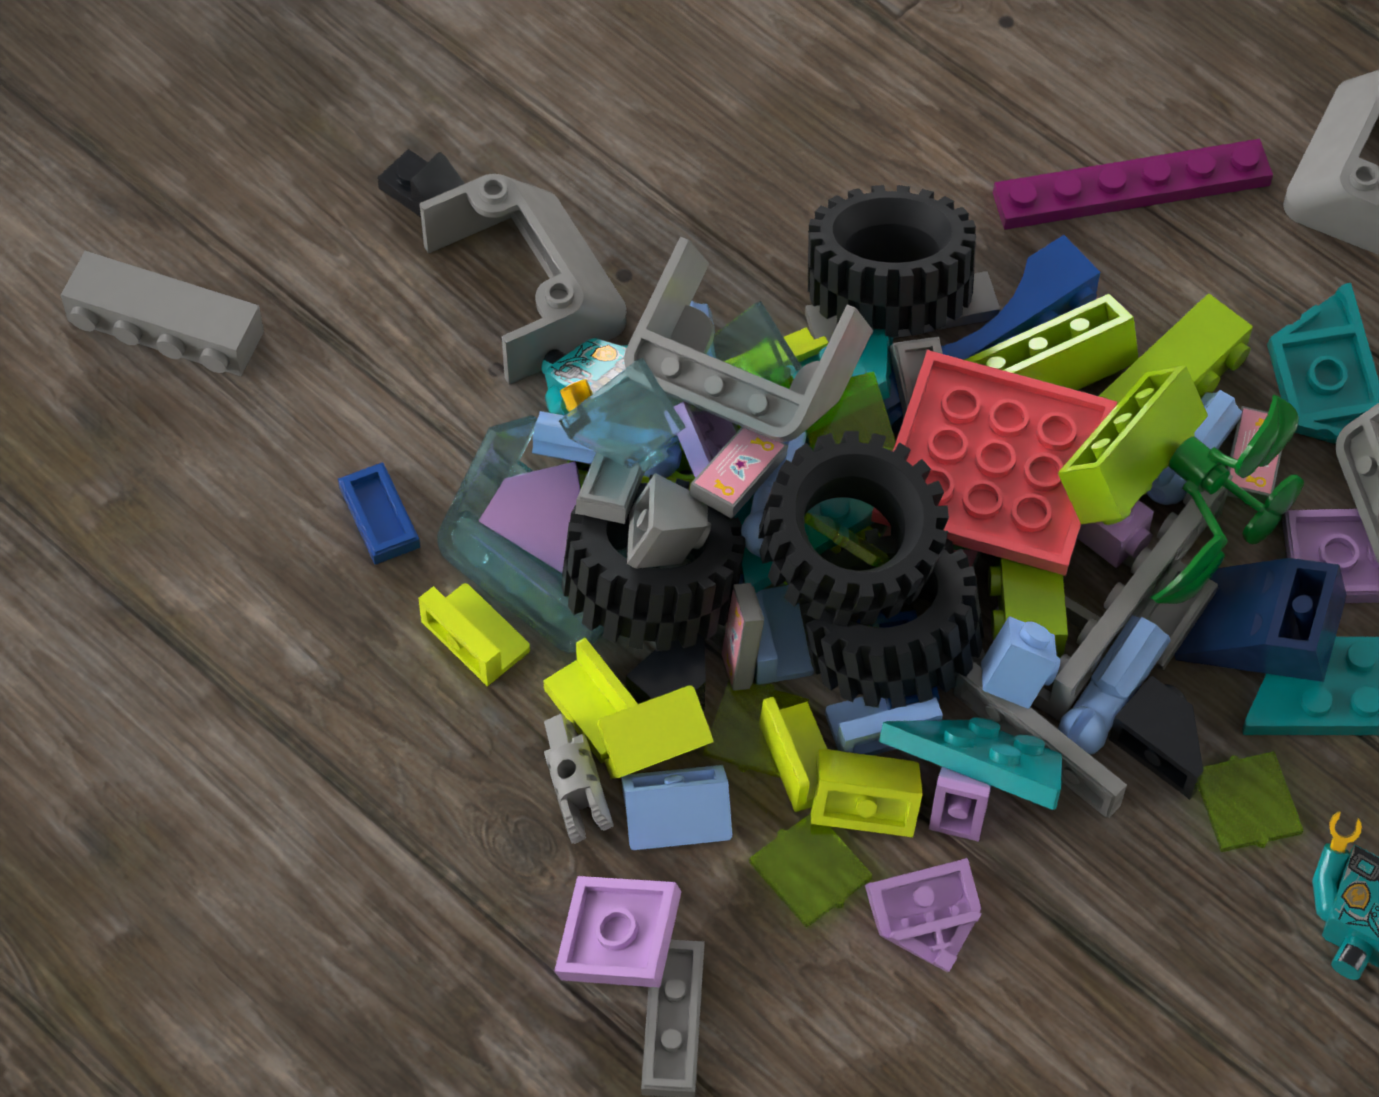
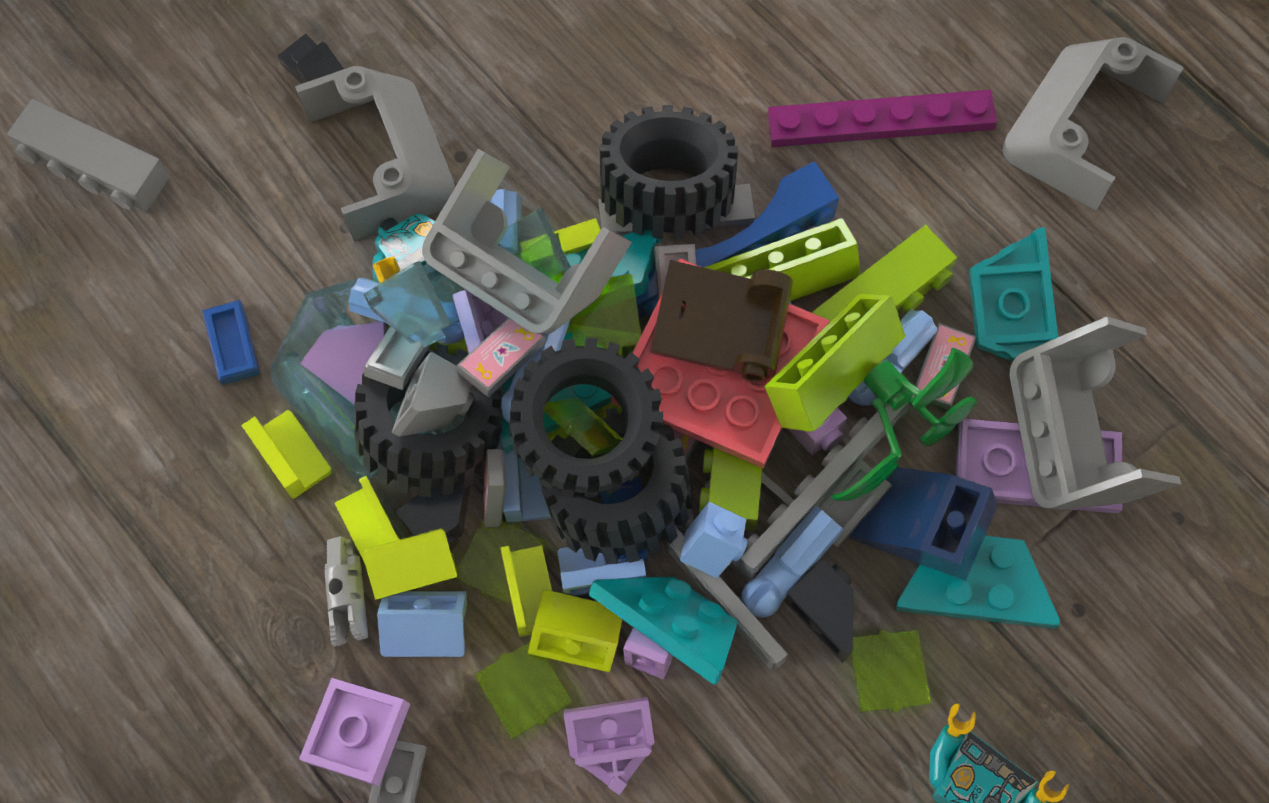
camera: 10 degrees right, 10 degrees up
none -> dark brown door [650,260,793,383]

